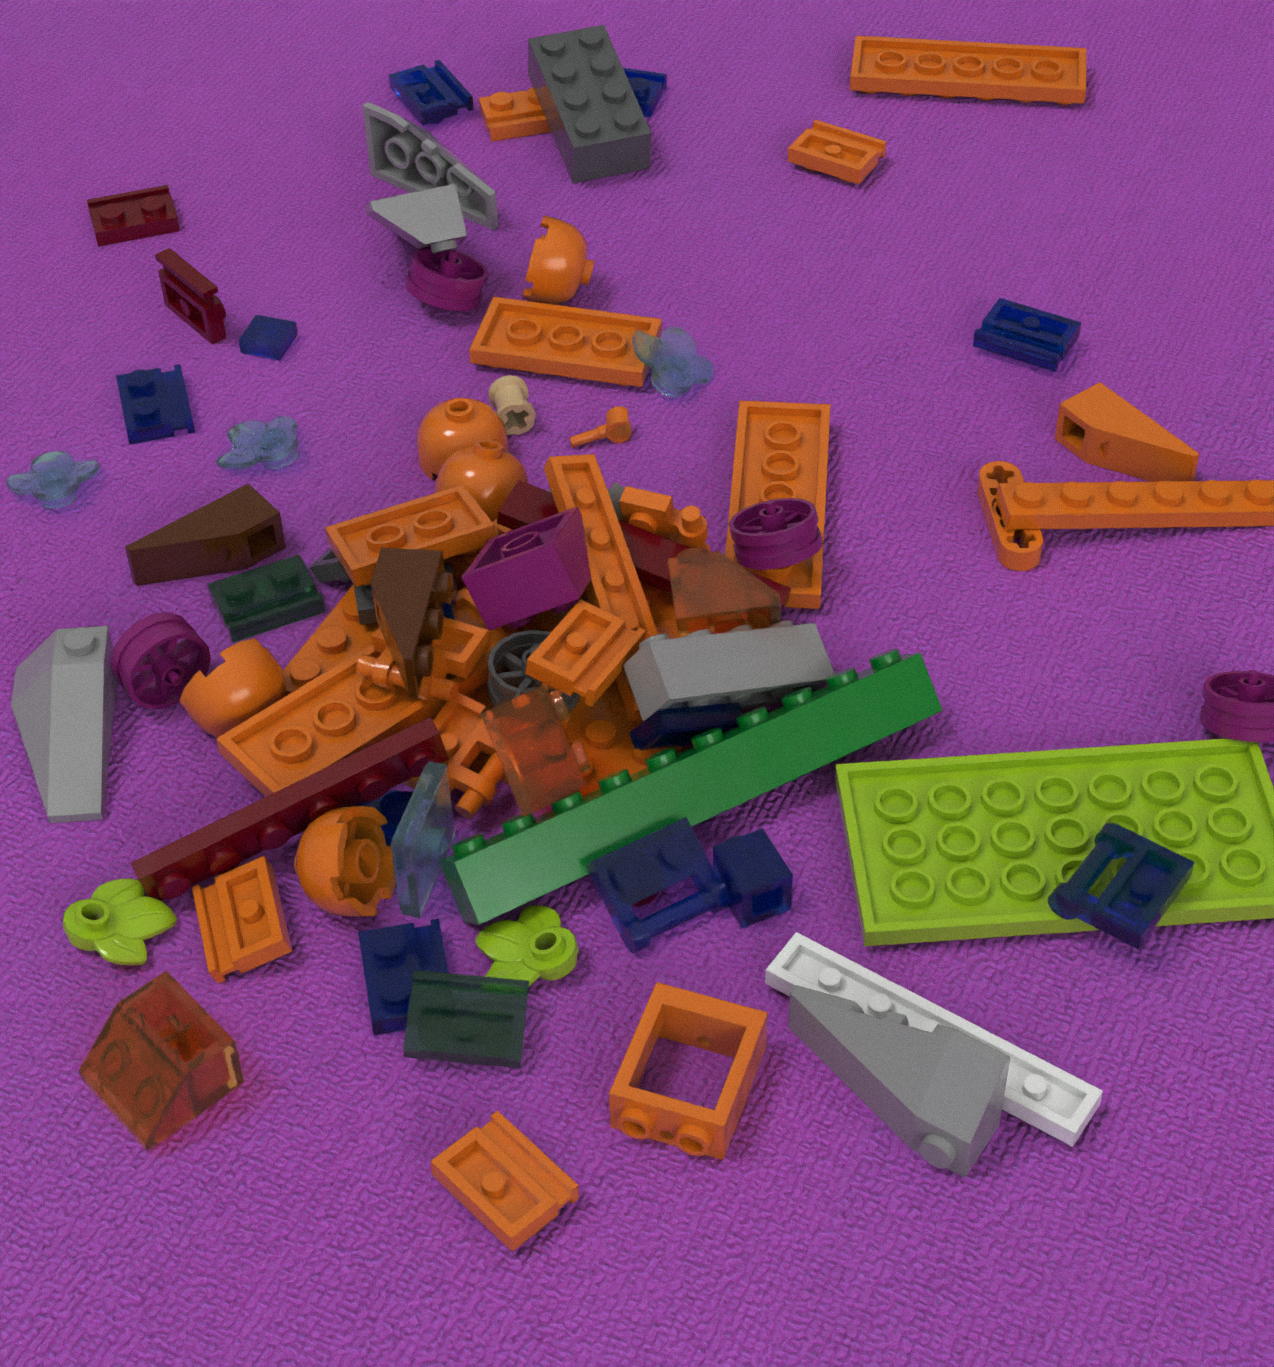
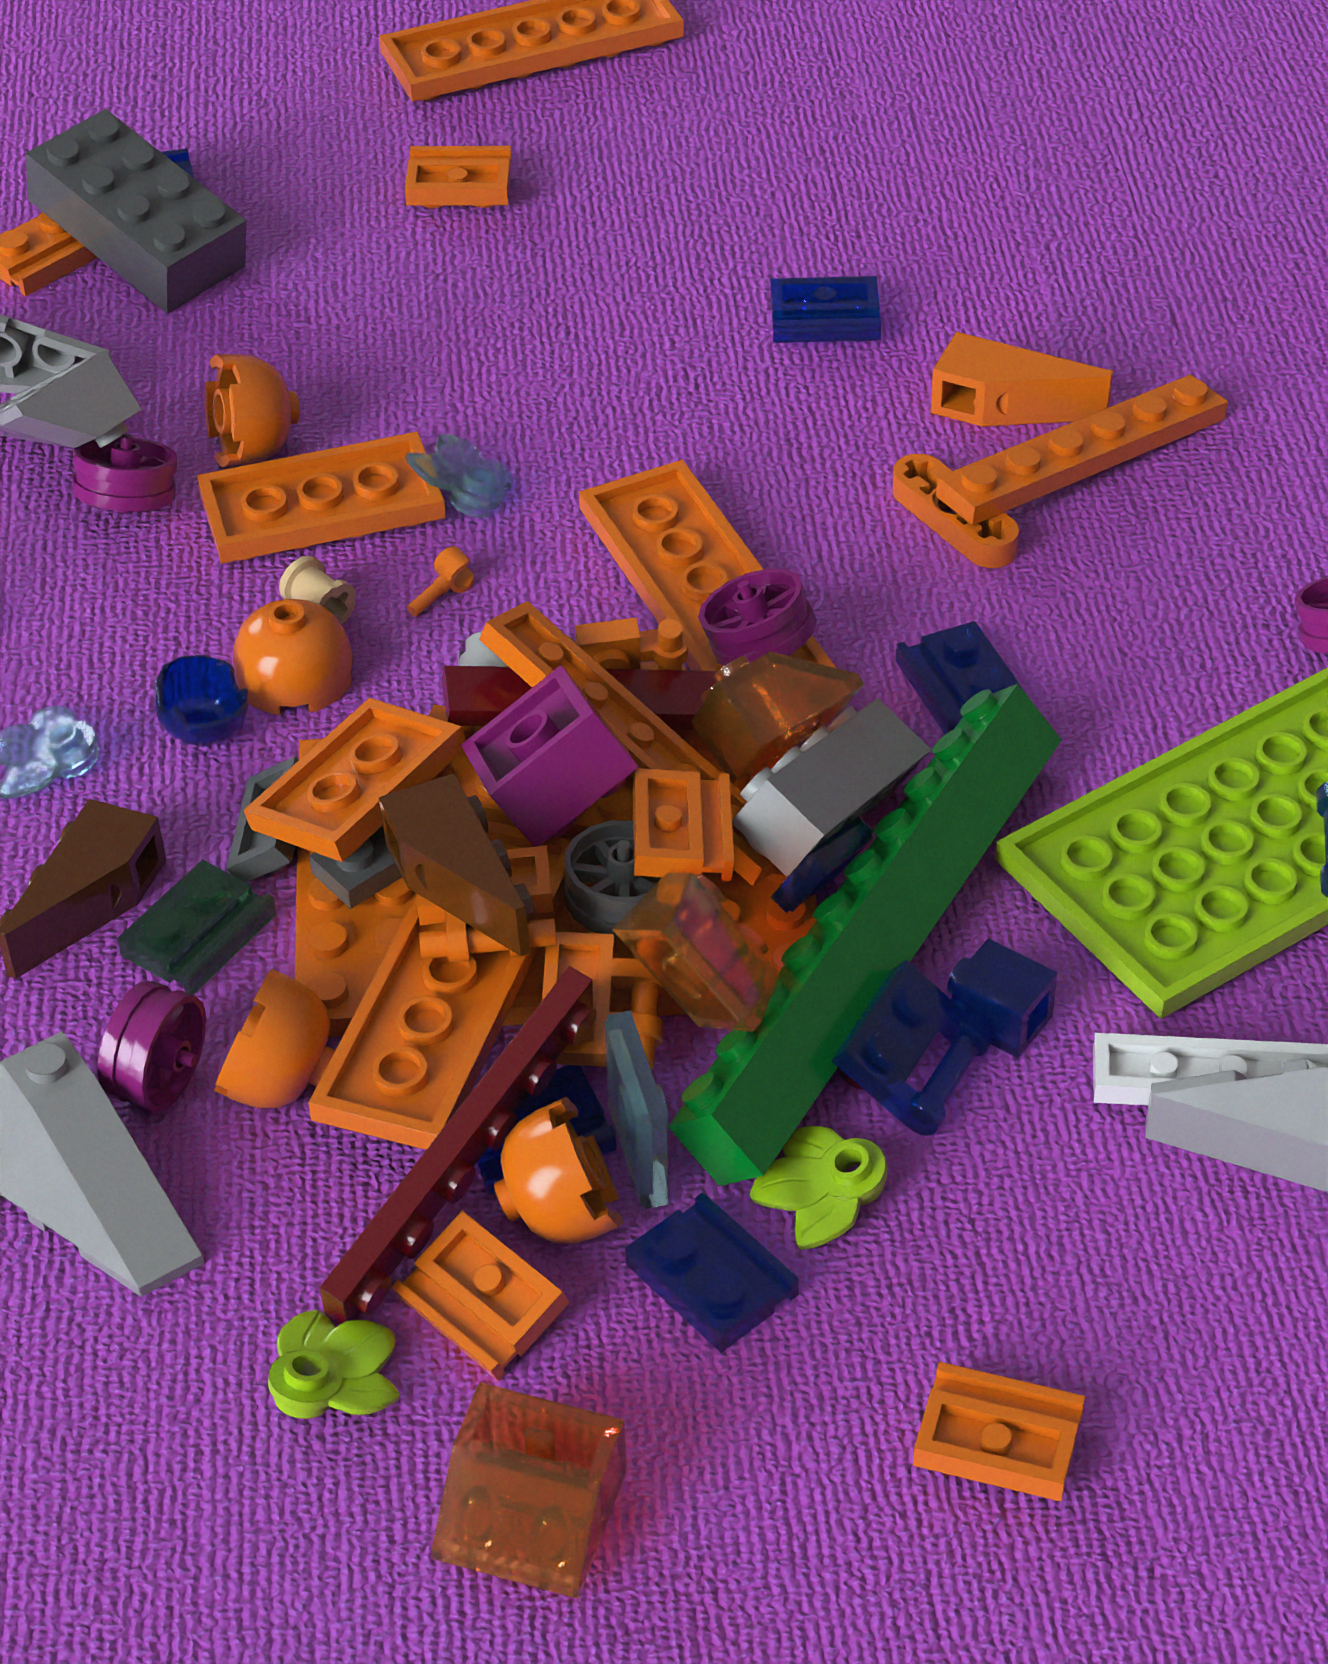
camera: 30 degrees left, 0 degrees up
plate [404,970,529,1068] -> none
orange cylinder [434,440,529,522] -> none
orange window [609,982,768,1160] -> none
none -> clear blue hair [154,655,248,746]
none -> clear blue plate [896,621,1029,735]

